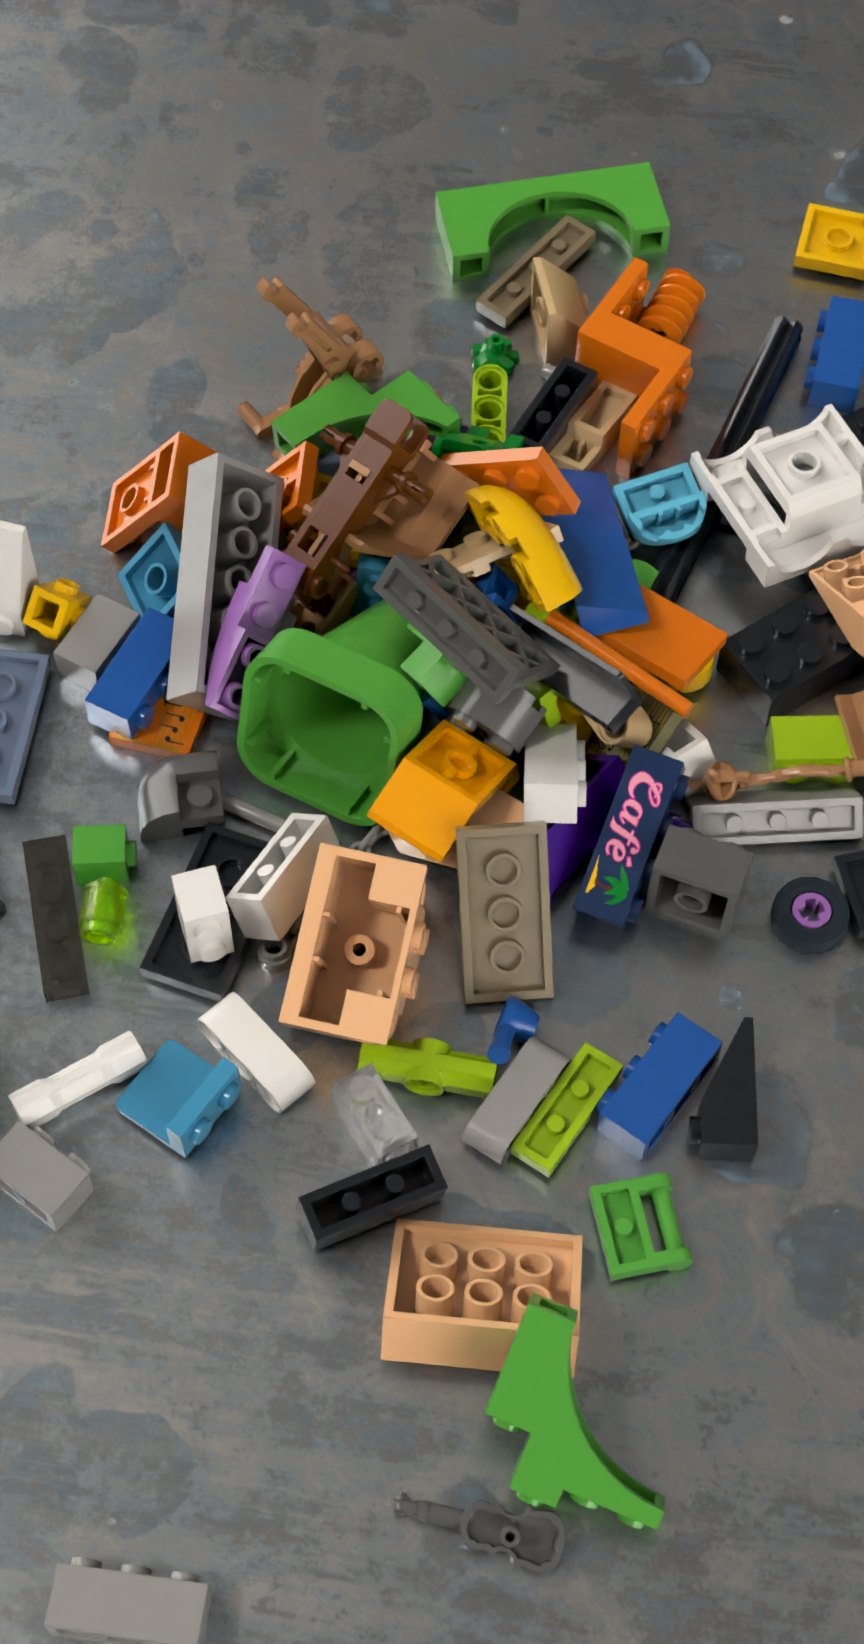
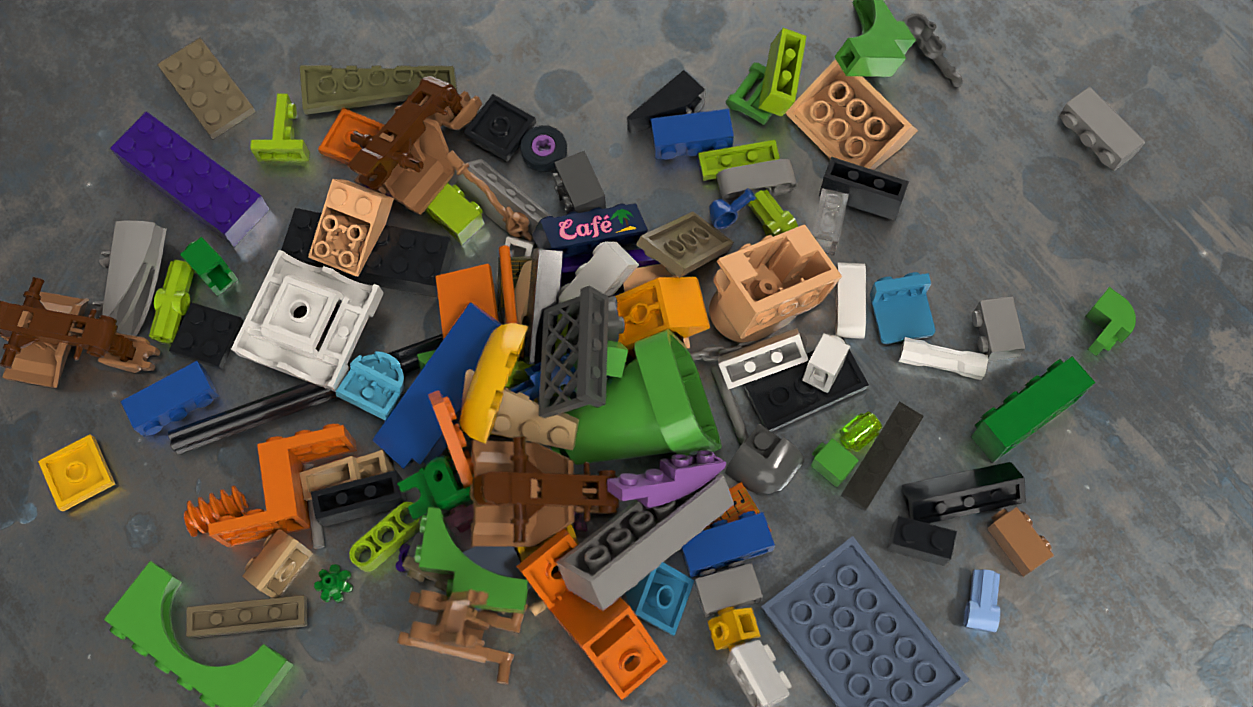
camera: 130 degrees left, 10 degrees up
none -> lime brick [758,28,807,117]

